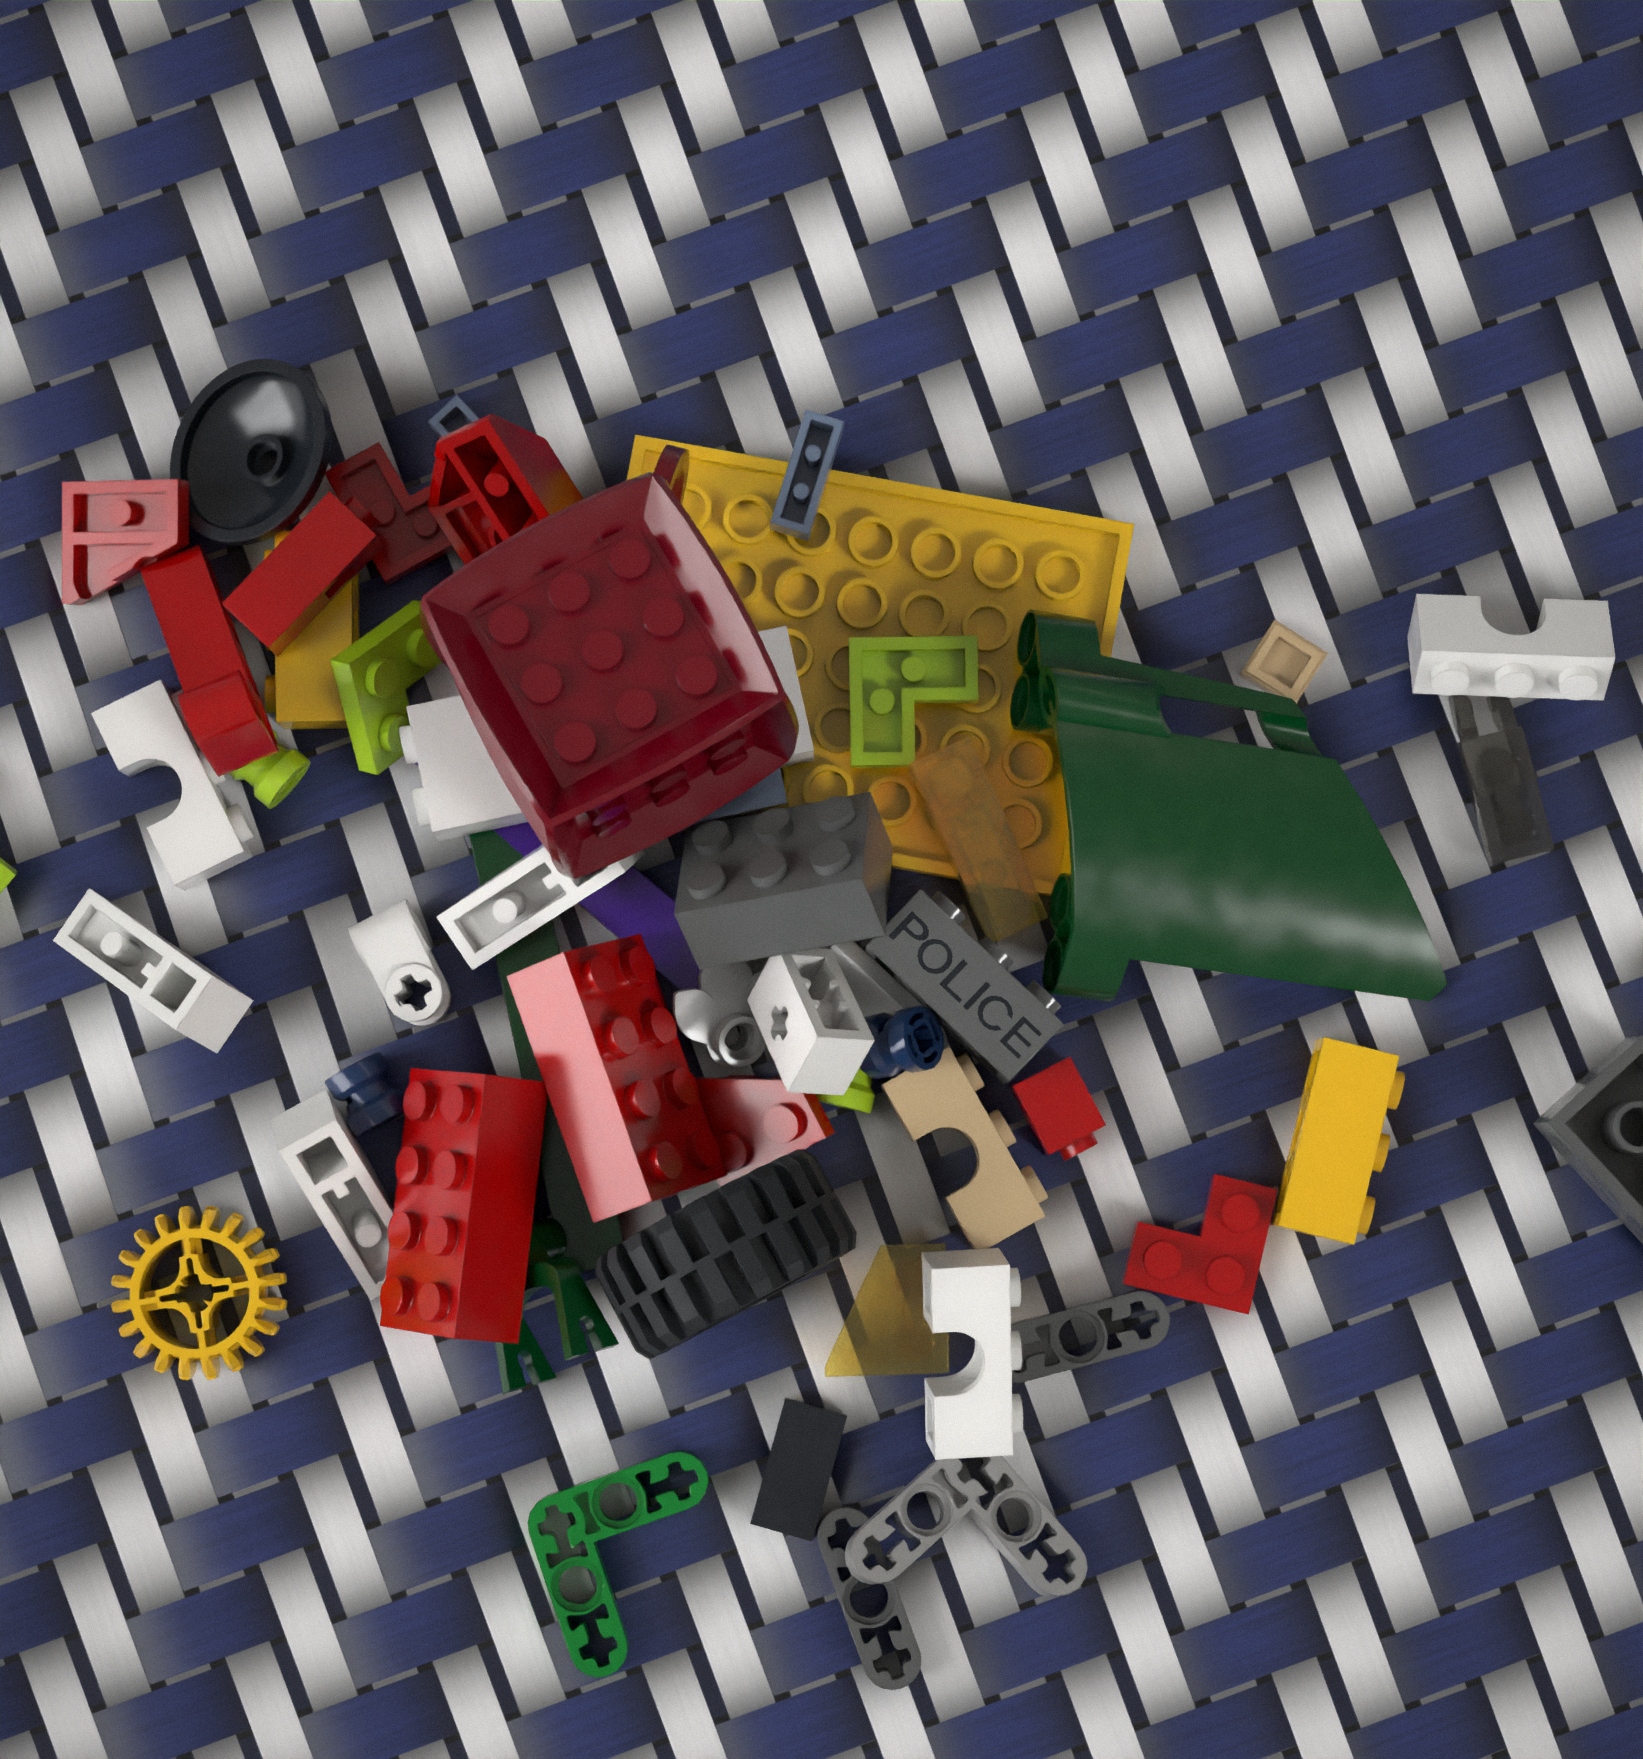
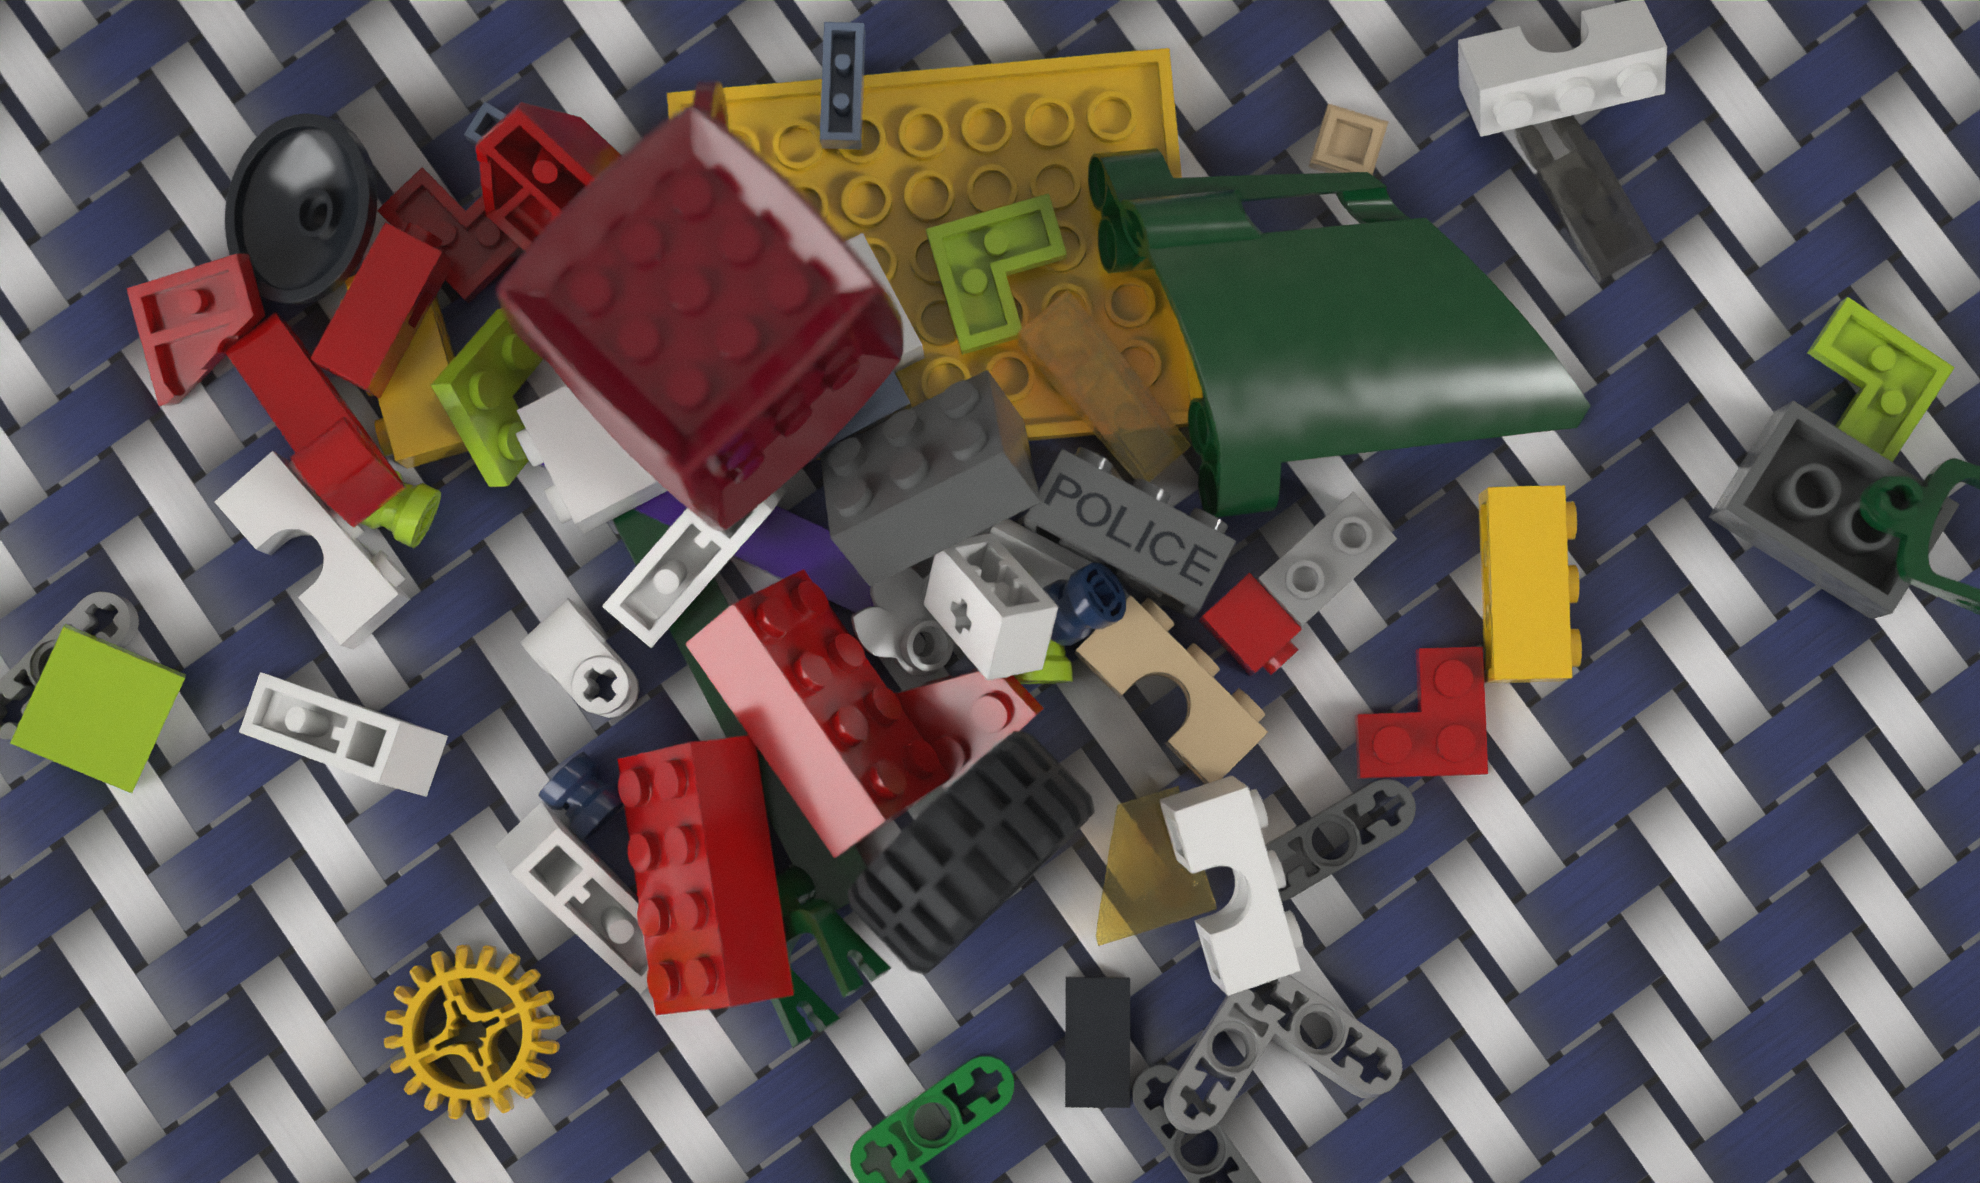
camera: 10 degrees left, 0 degrees up
none -> light grey brick [1257,491,1397,627]

